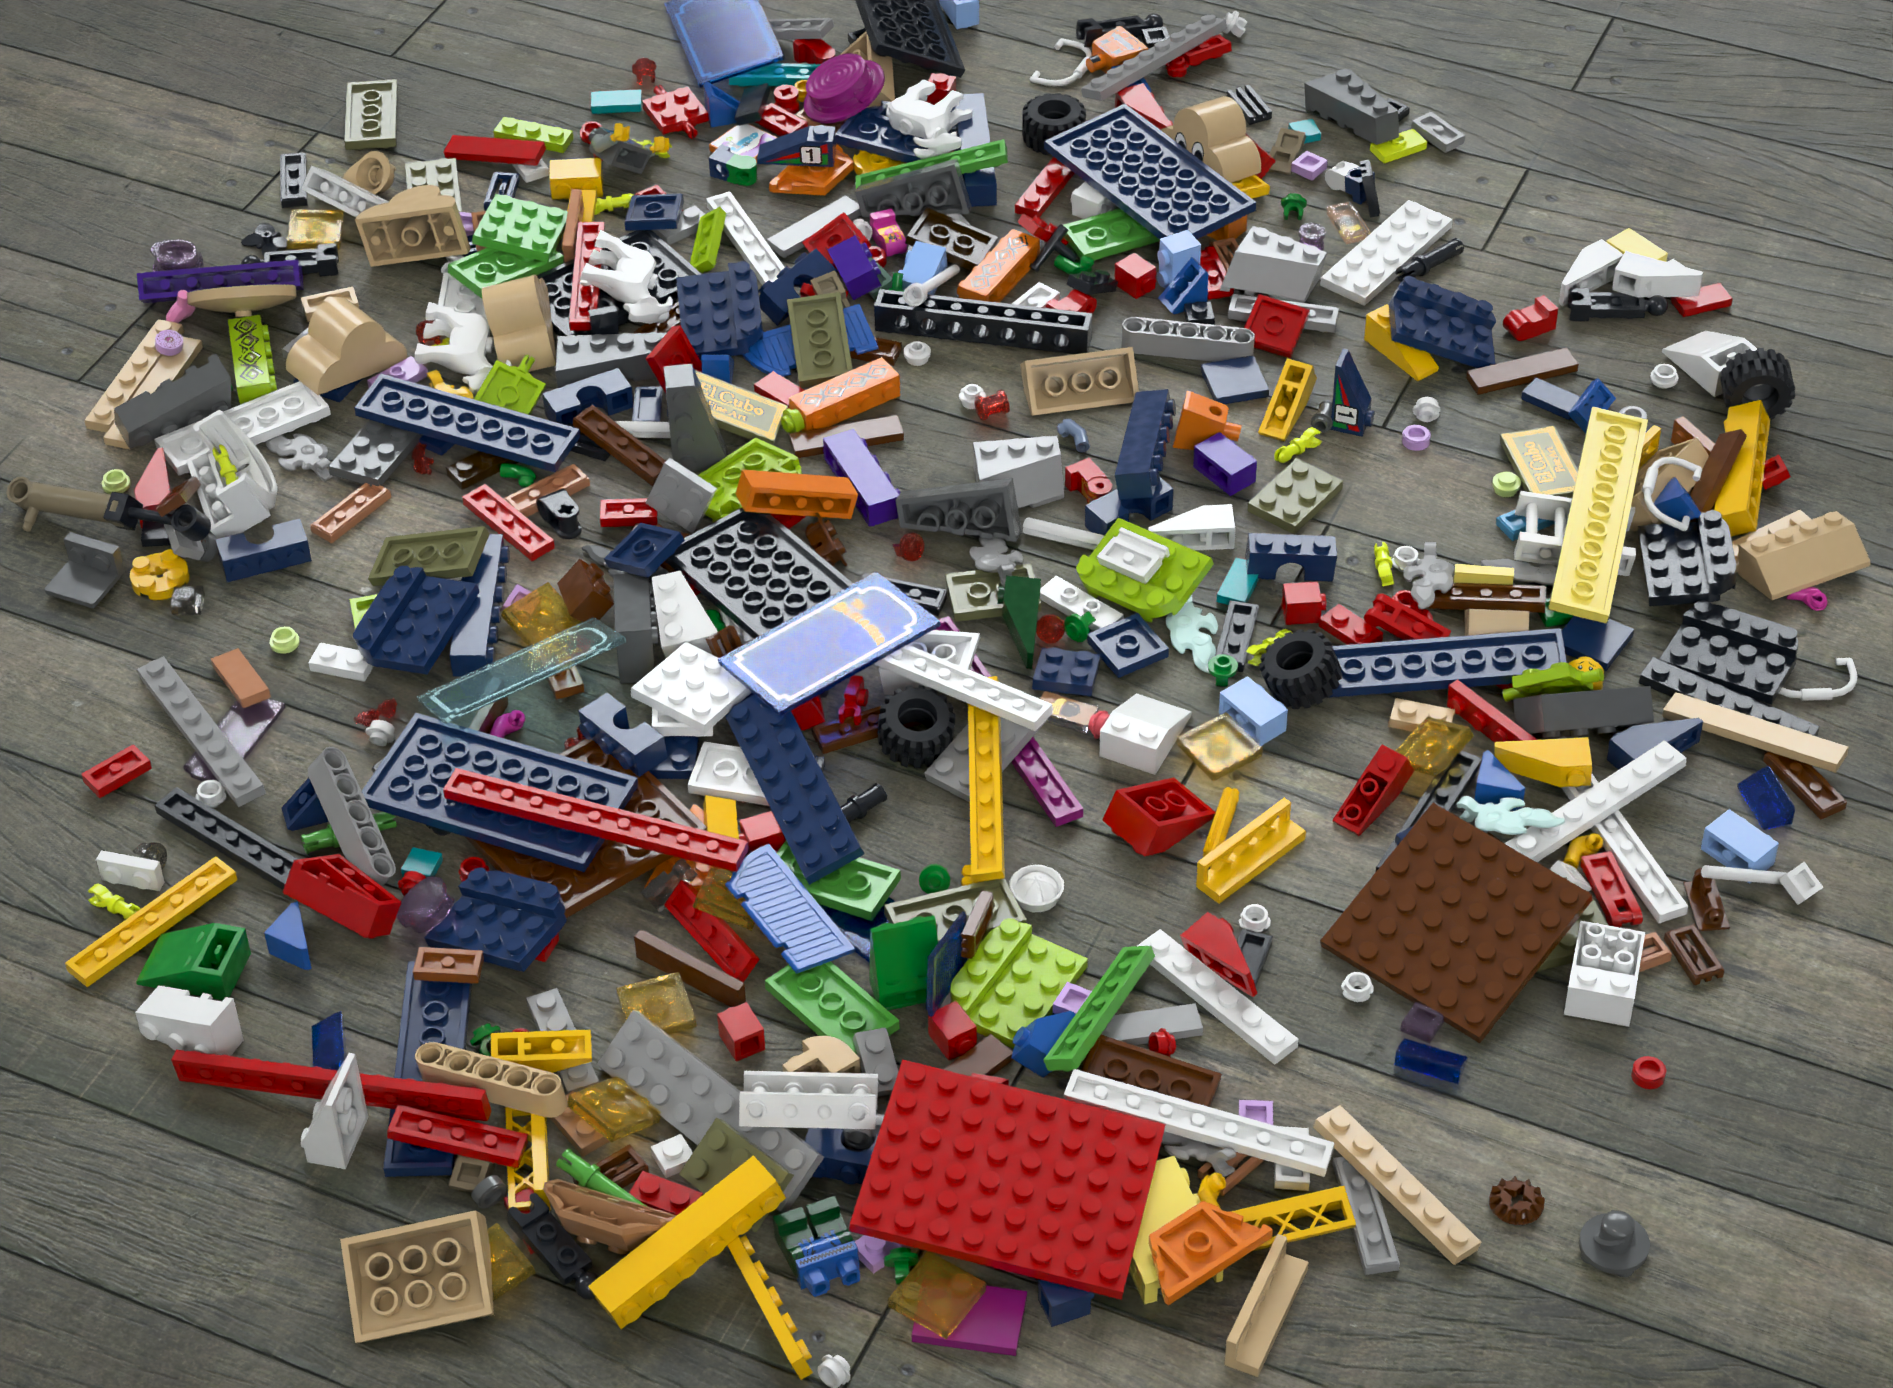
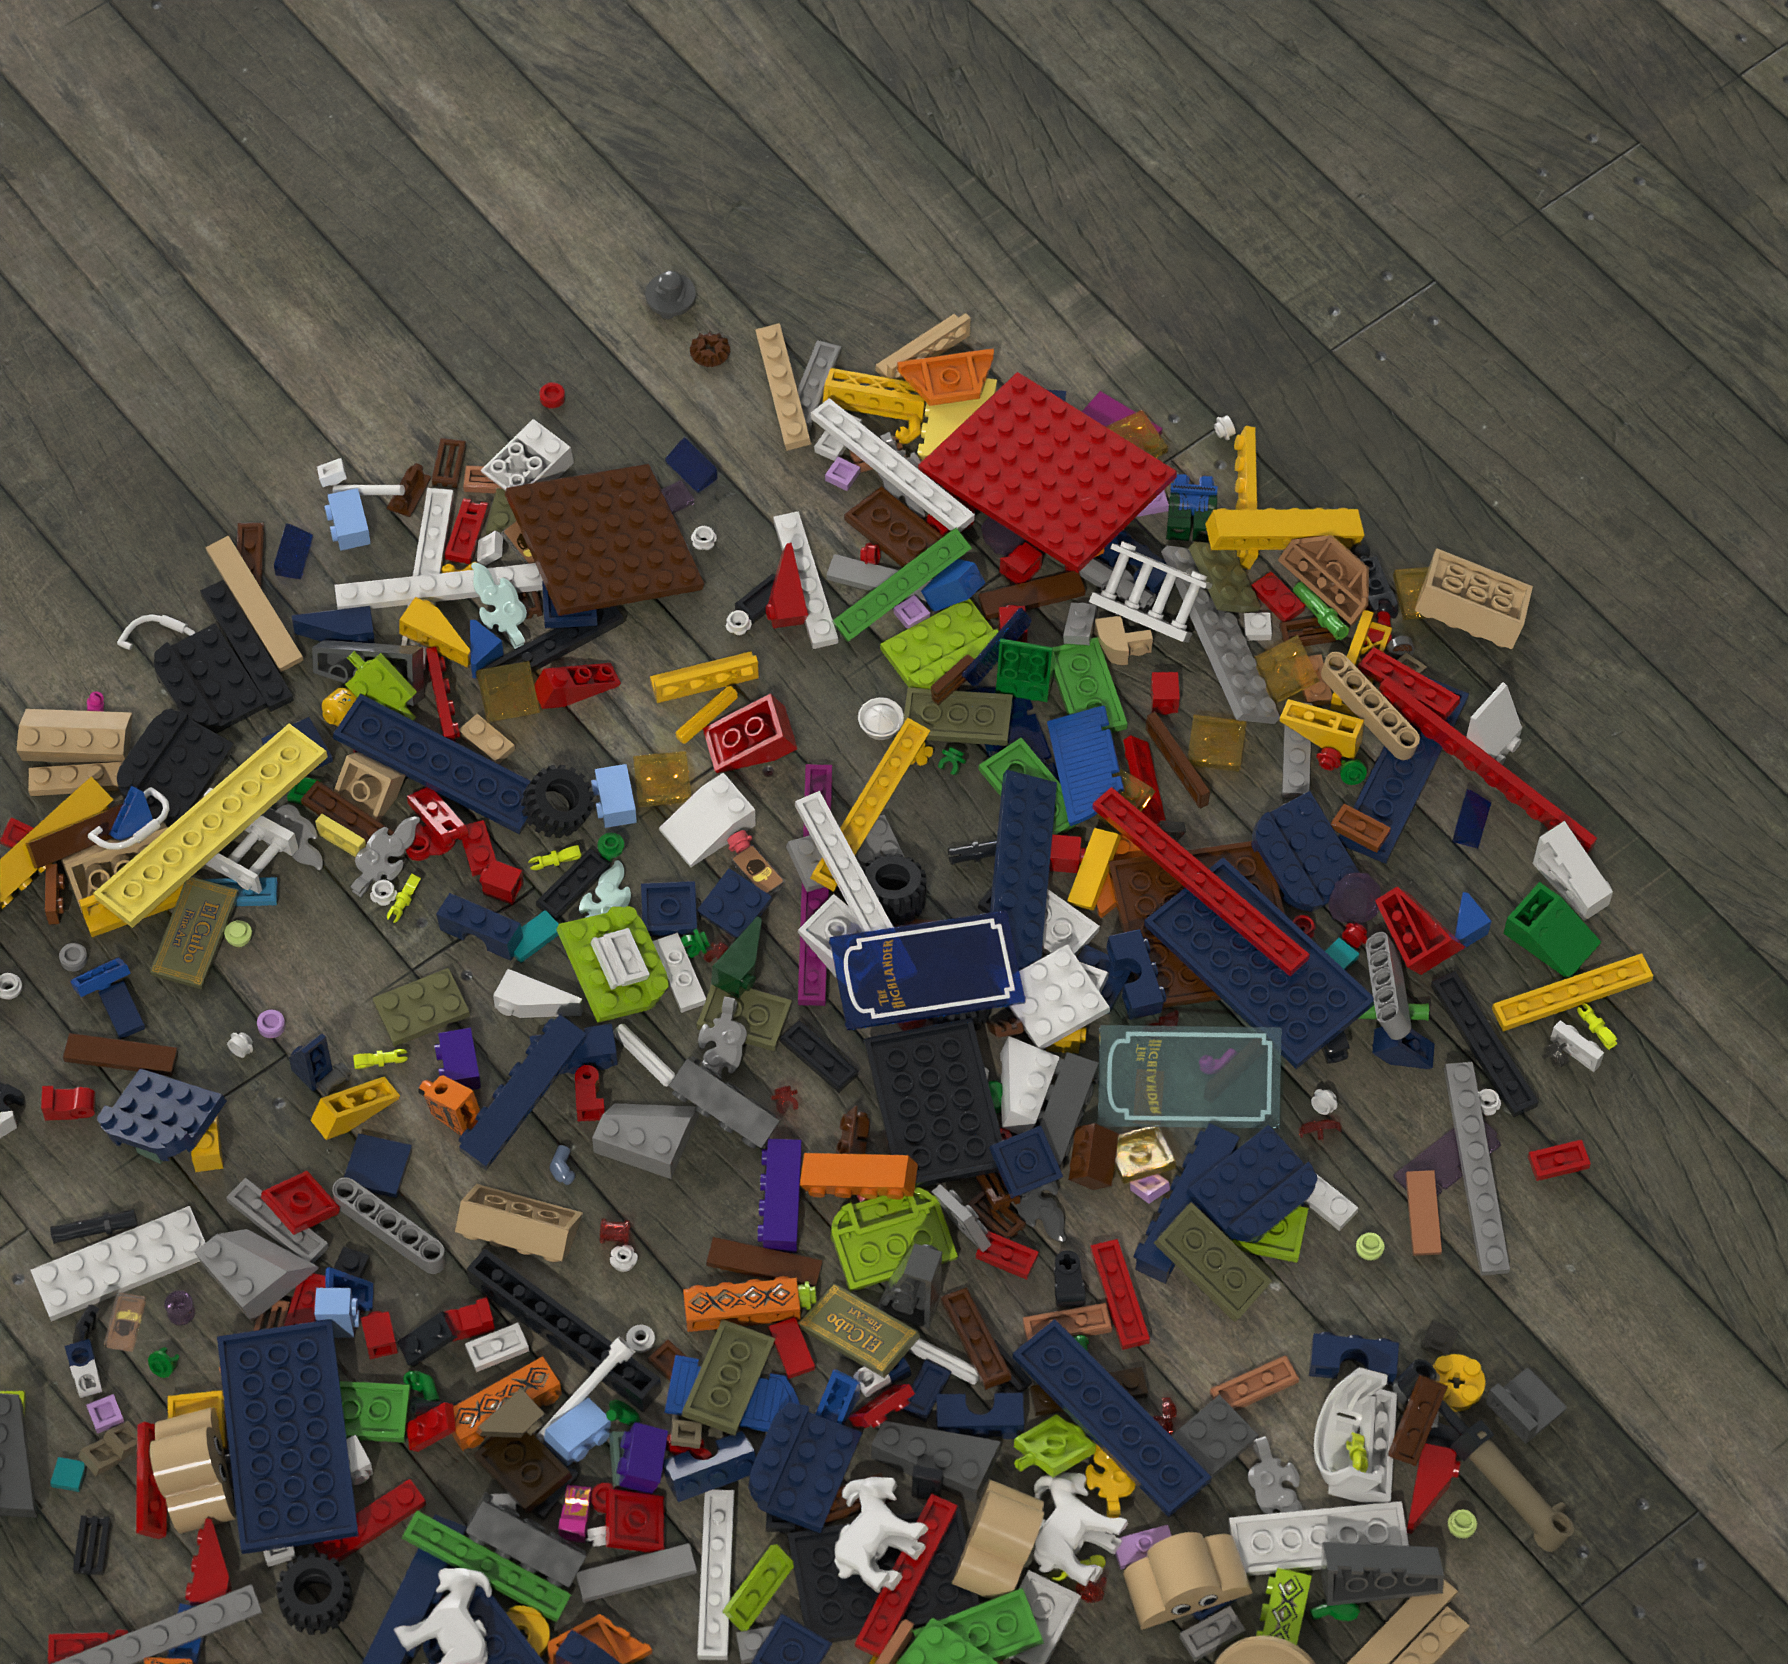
camera: 155 degrees left, 15 degrees up
none -> dark tan slope [476,1389,545,1438]

